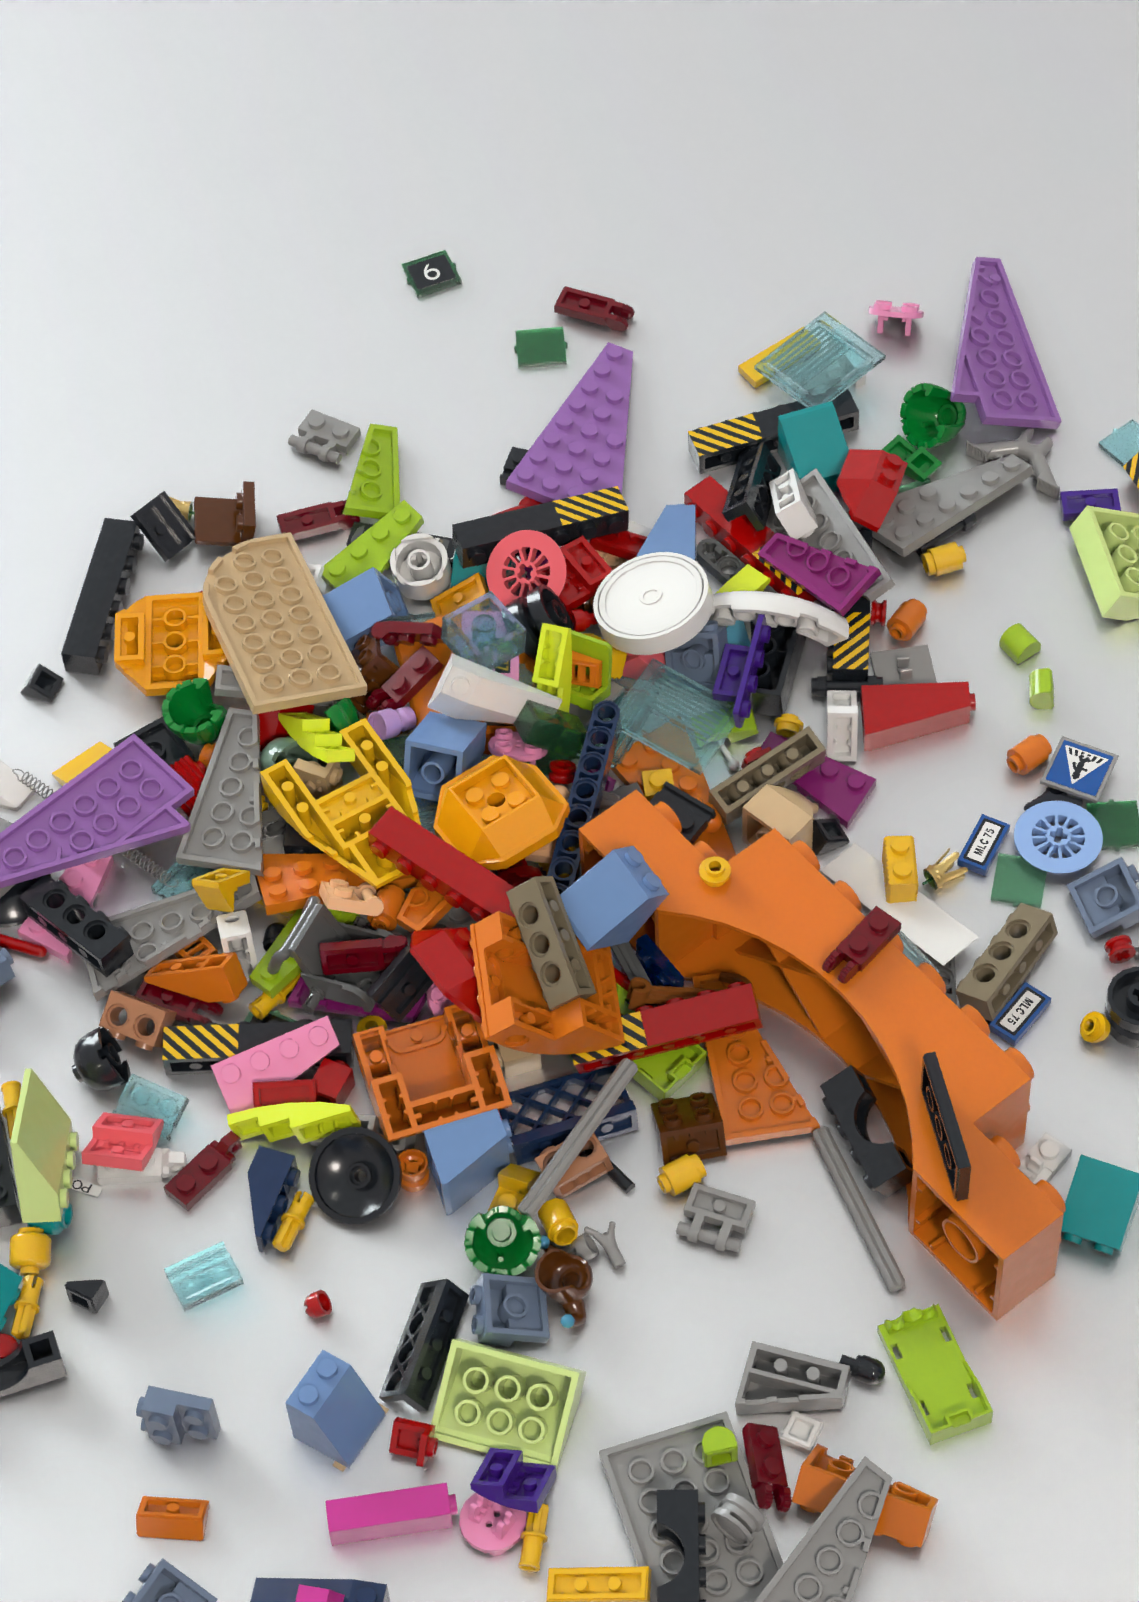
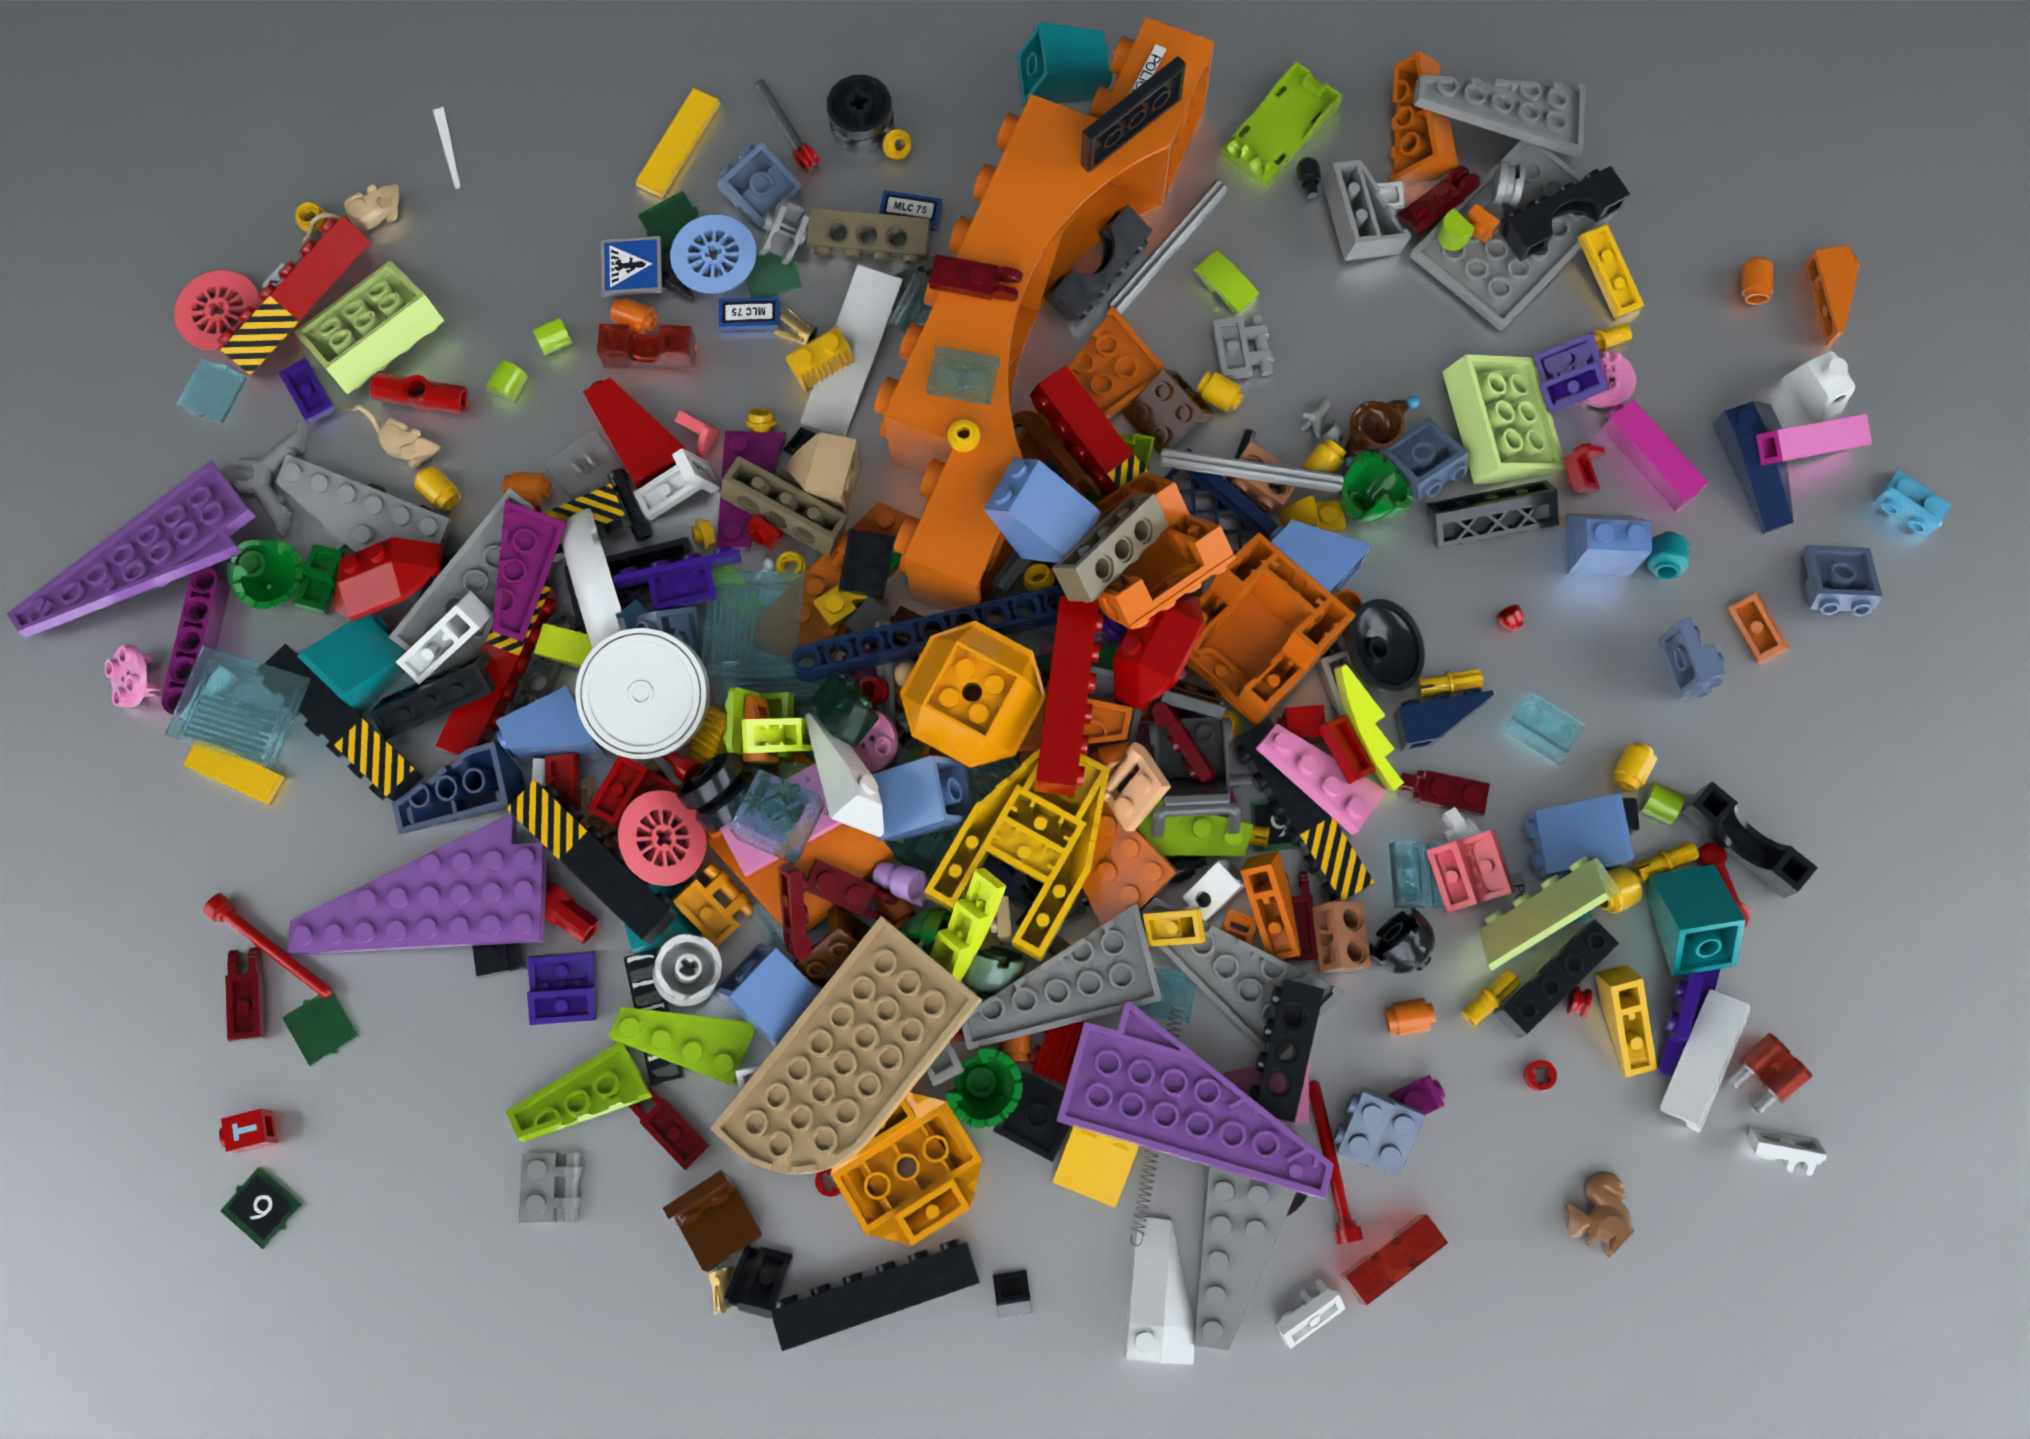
camera: 120 degrees left, 20 degrees up
none -> magenta beam [161,567,230,722]
none -> red piece [203,893,332,998]
none -> red brick [219,1109,278,1153]
none -> tan animal [346,405,440,468]
none -> red piece [370,372,469,414]
none -> dark blue wedge [392,741,526,834]
none -> dark purple slope [527,951,597,1025]
none -> clear red arch [597,324,697,369]
none -> coral tile [675,410,722,459]
none -> yellow plate [745,408,776,432]
none -> light grey hinge [759,197,811,265]
none -> yellow plate [775,551,807,582]
none -> clear light blue plate [927,346,1000,405]
none -> white sticker [1130,44,1167,93]
none -> lime slope [1193,250,1260,315]
none -> orange brick [1384,998,1436,1036]
none -> orange plate [1466,203,1500,244]
none -> medium blue slope [1525,793,1635,879]
none -> yellow brick [1613,742,1657,792]
none -> lime brick [1639,781,1685,825]
none -> teal head [1646,531,1690,580]

